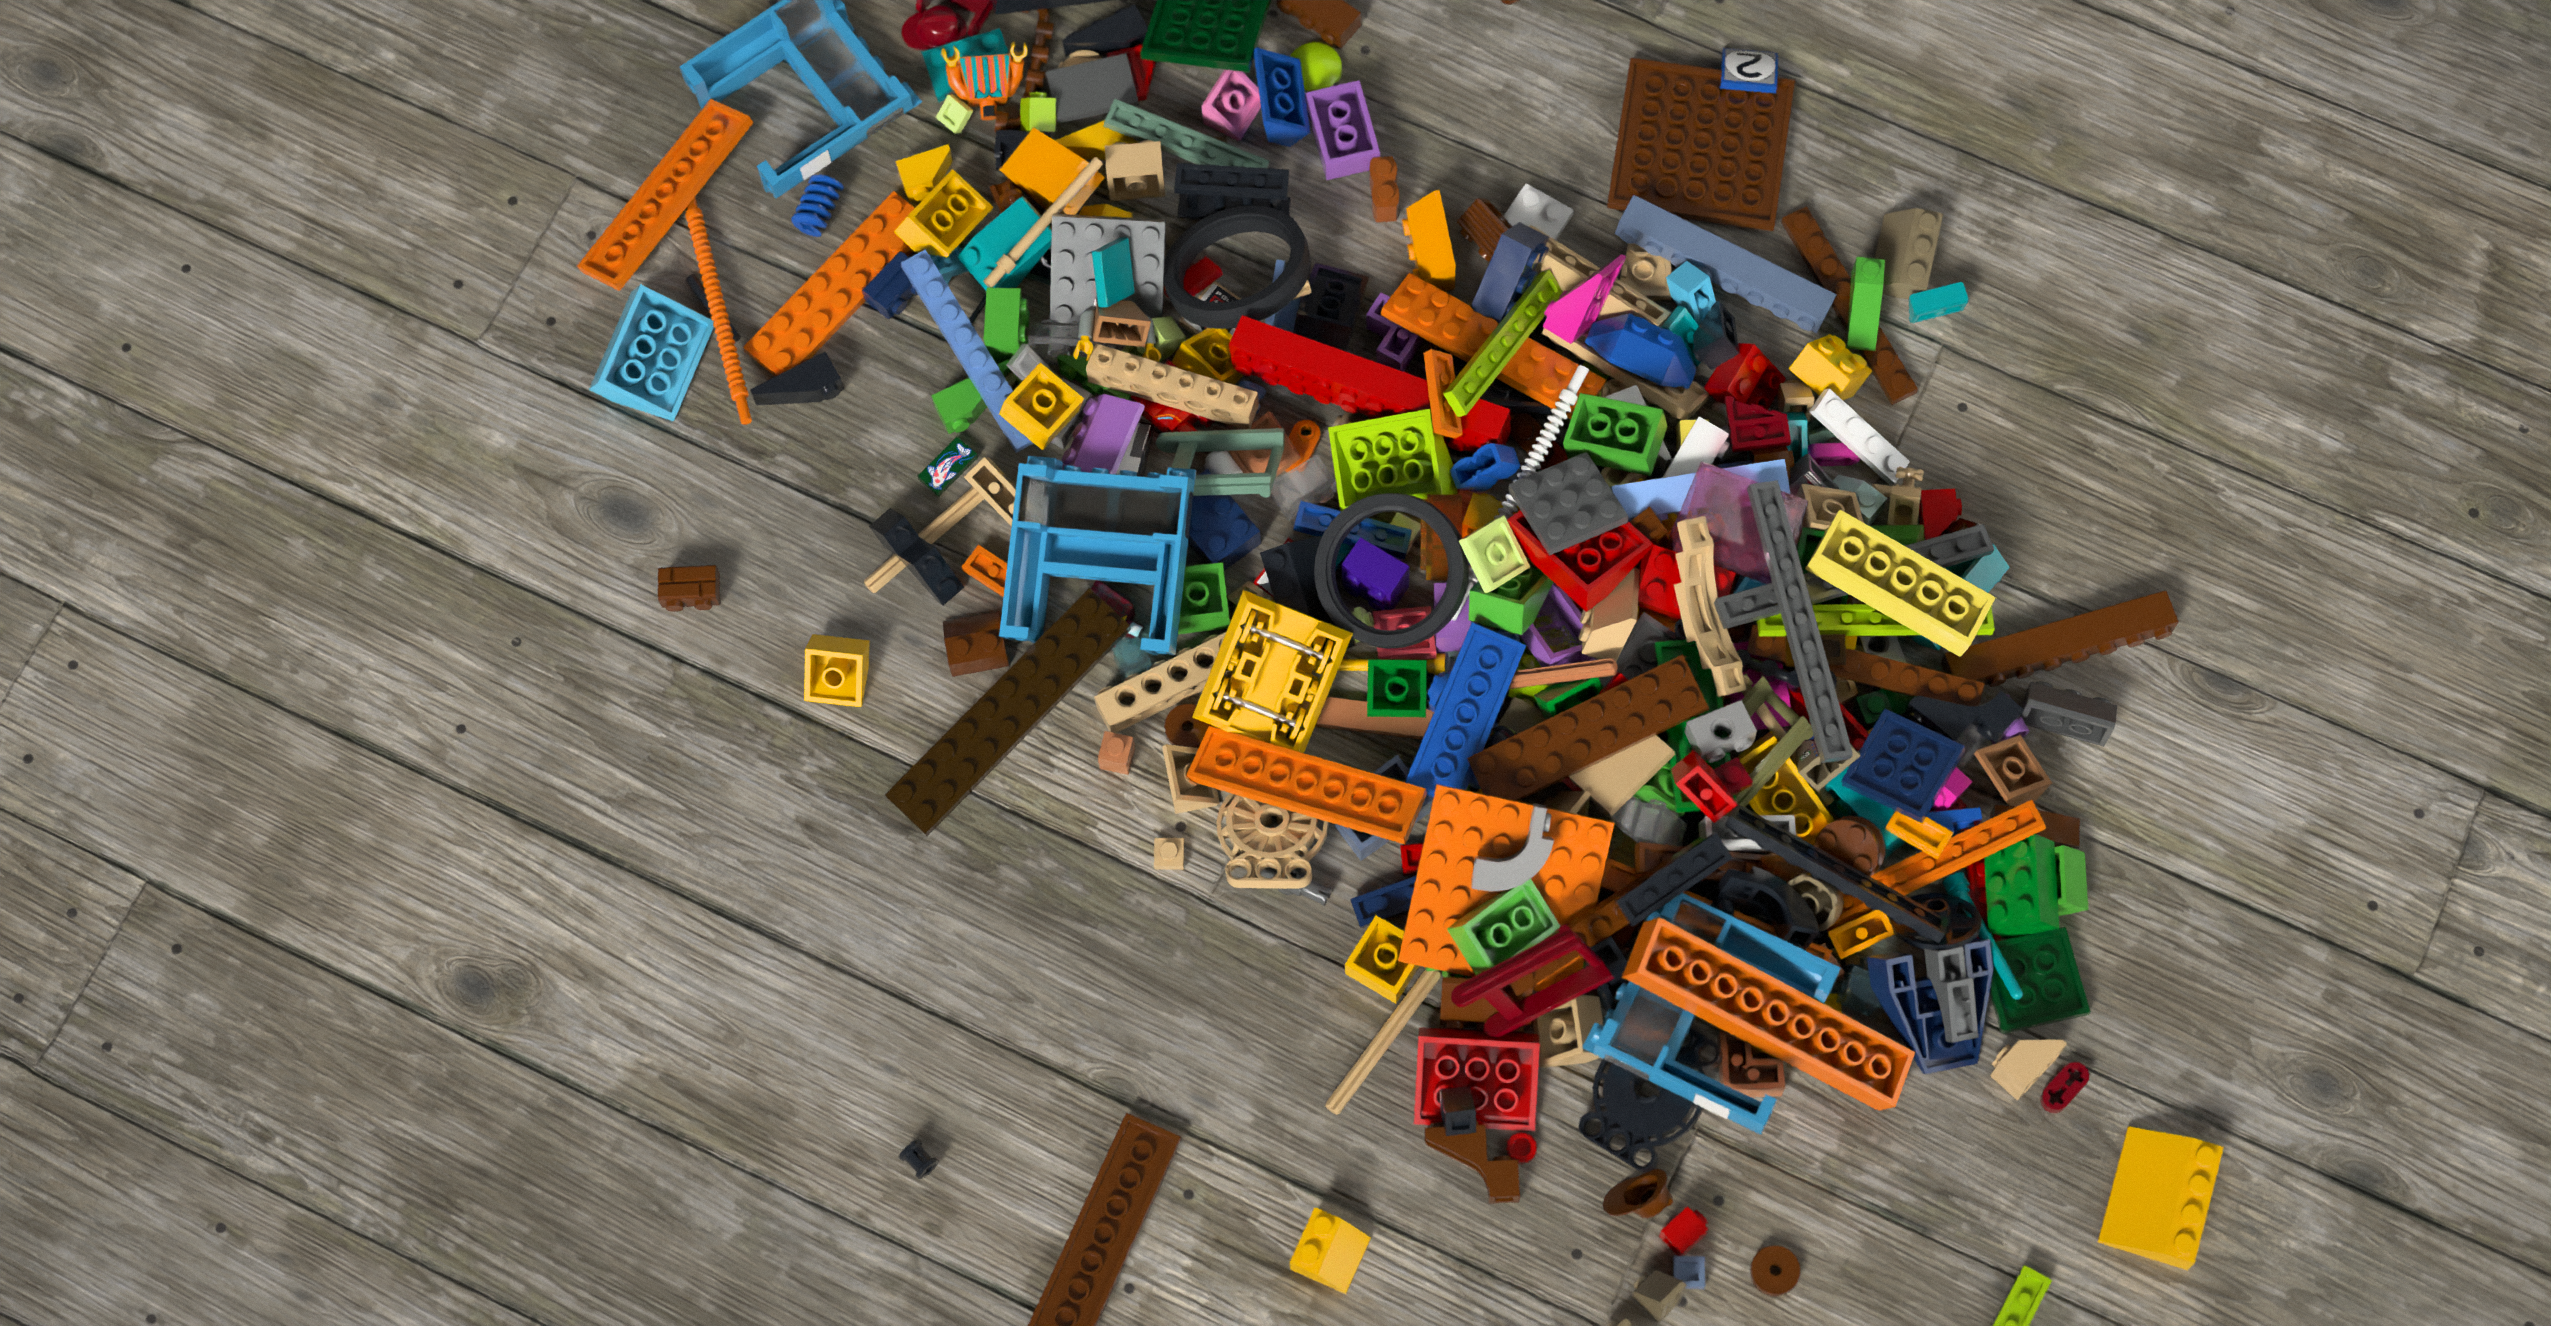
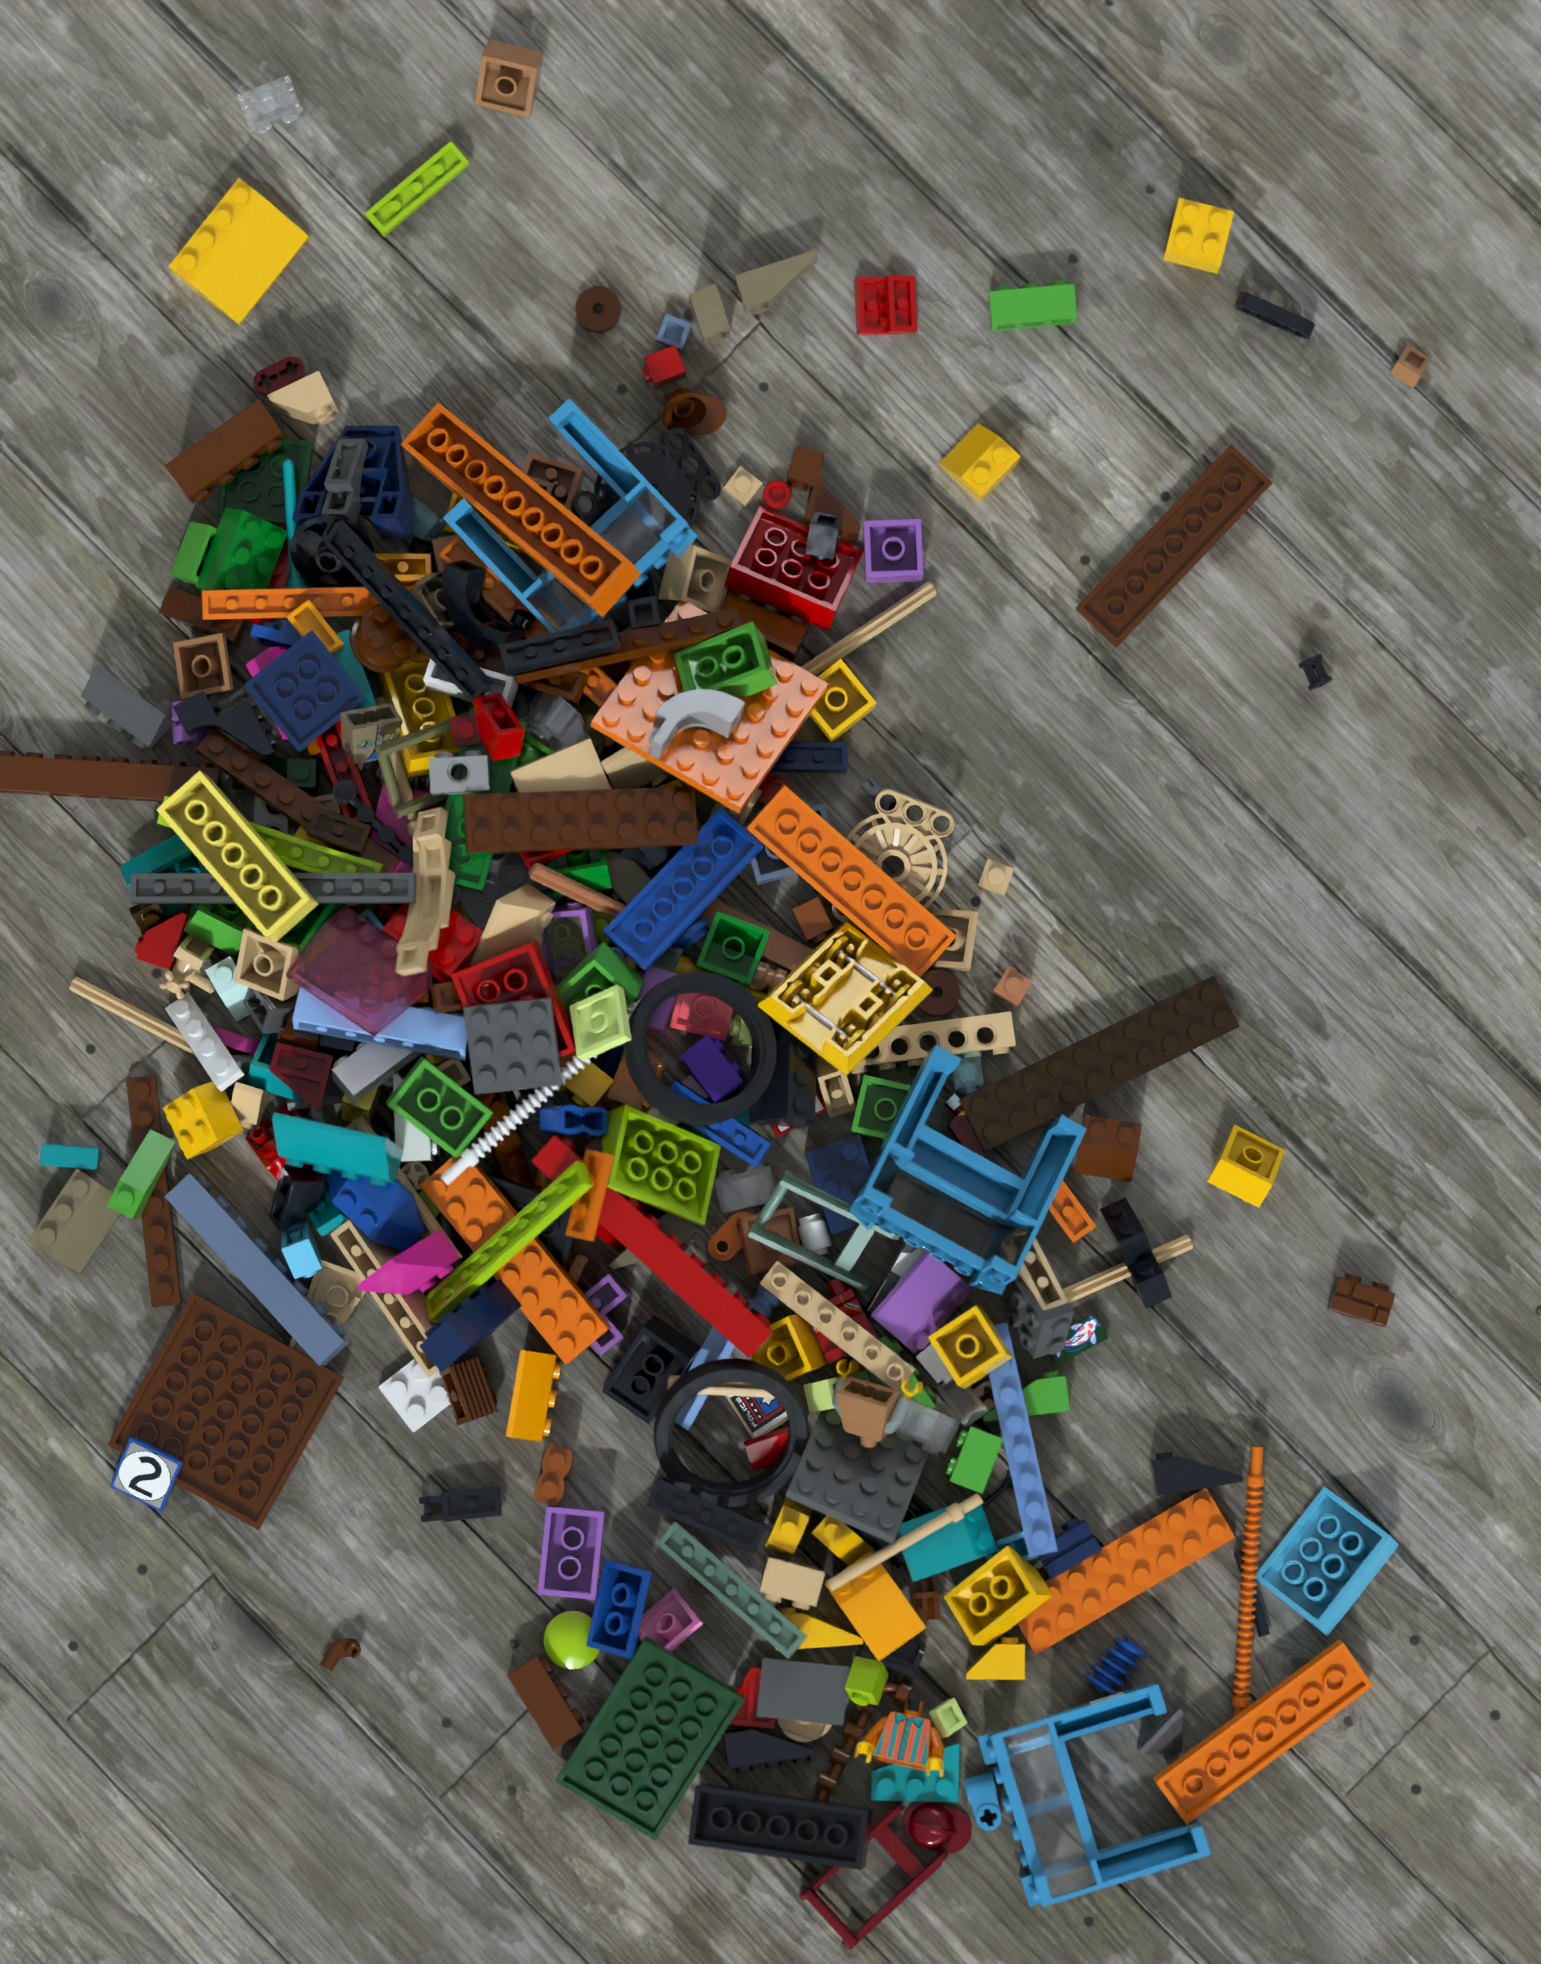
camera: 165 degrees left, 15 degrees up
teal tile [1092,238,1135,308] -> none
dark red piece [1451,924,1614,1039] -> none
dark grey plate [1747,480,1853,763] -> none
none -> tan axle [69,977,196,1056]
none -> reddish brown slope [165,399,285,504]
none -> teal slope [272,1113,404,1187]
none -> black hinge [419,1486,502,1522]
none -> tan plate [723,466,763,507]
none -> medium nougat wheel [750,961,787,993]
none -> yellow torso [764,1497,812,1559]
none -> dark orange brick [792,897,833,944]
none -> medium lavender brick [863,519,923,583]
none -> dark azure piece [963,1772,1002,1831]
none -> dark grey bracket [1006,1280,1074,1359]
none -> flat silver slope [1137,1706,1184,1755]

